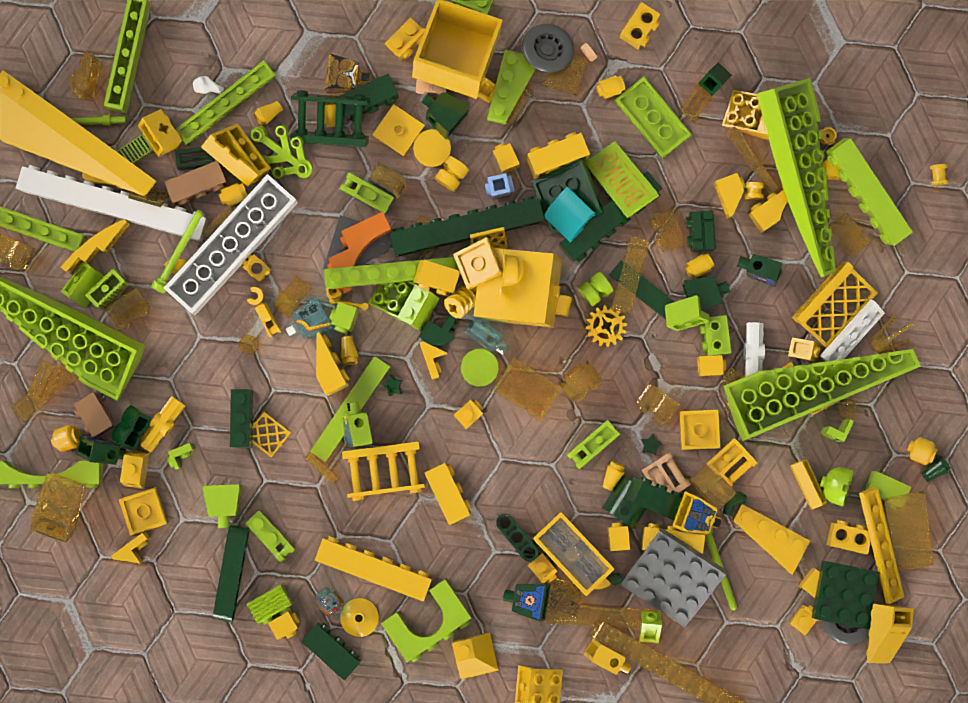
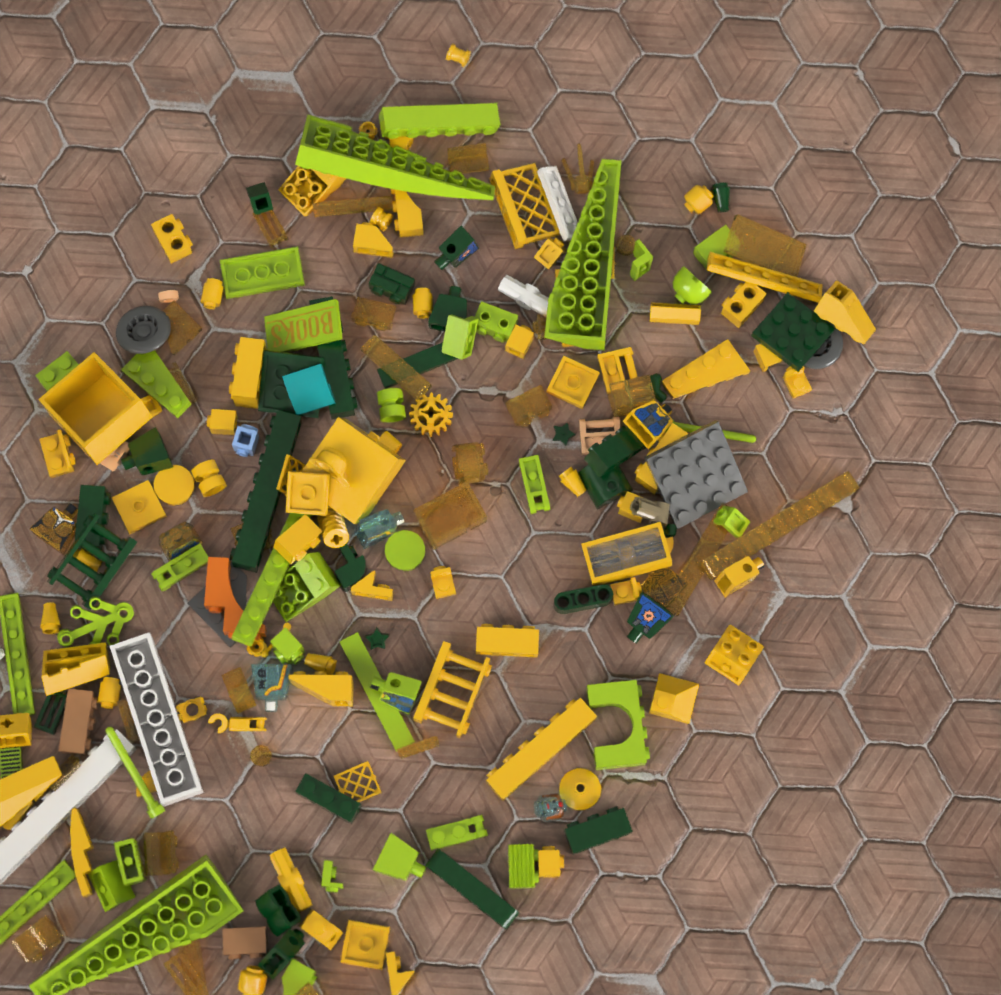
camera: 65 degrees left, 10 degrees down
none -> dark tan piece [630,497,670,526]

